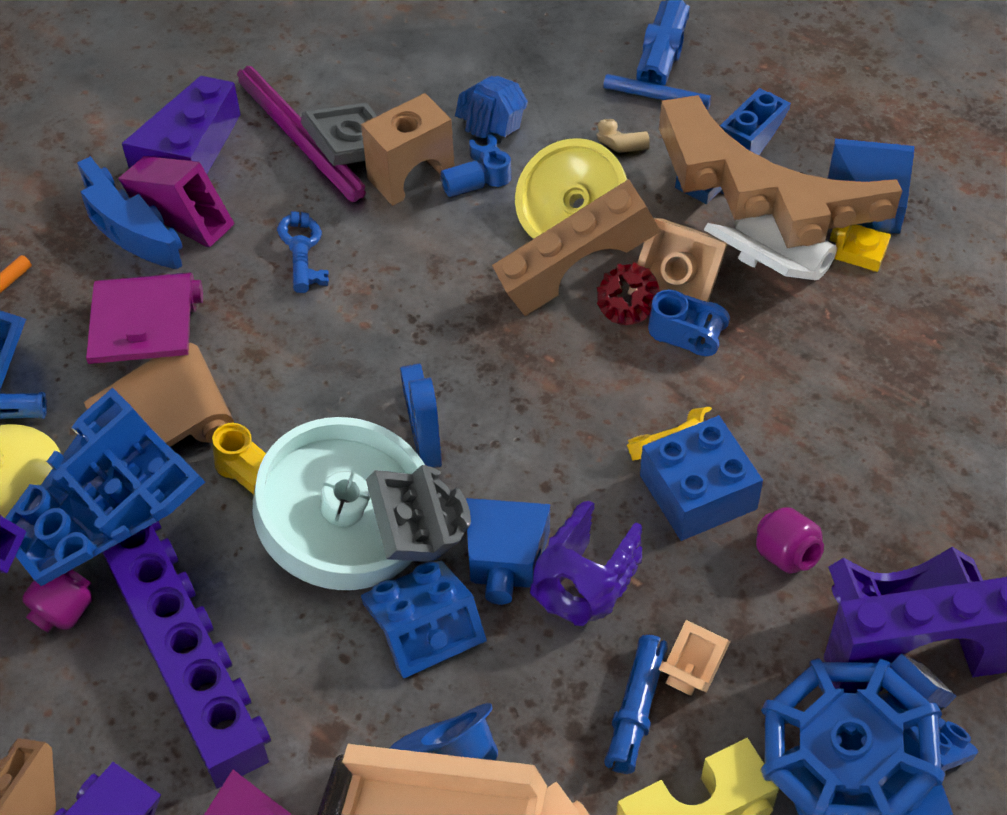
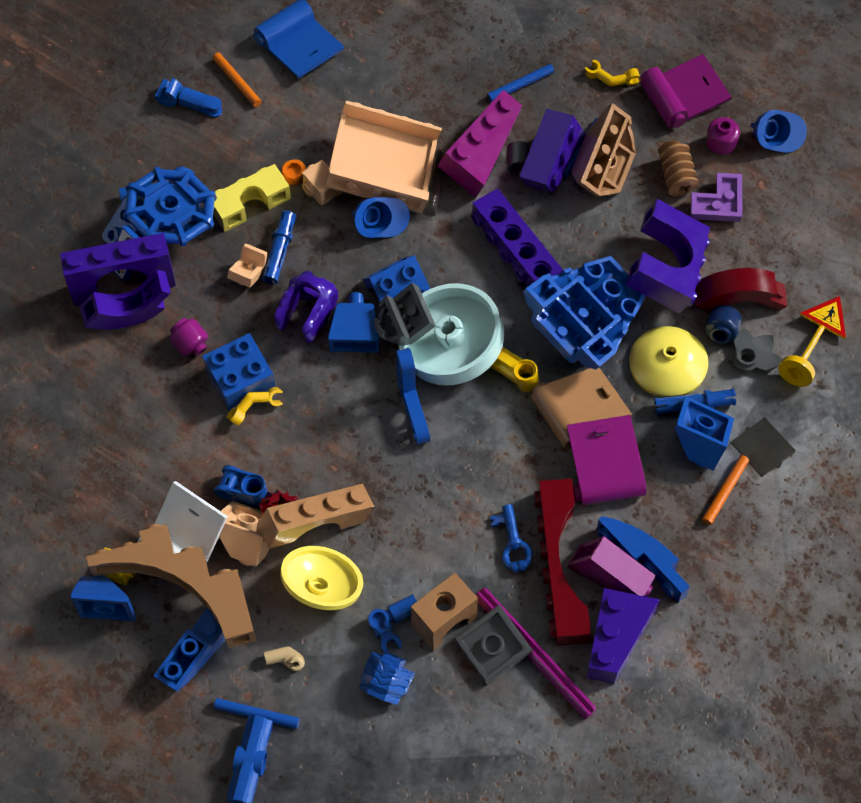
camera: 175 degrees right, 10 degrees up
none -> dark red arch [534,479,591,646]

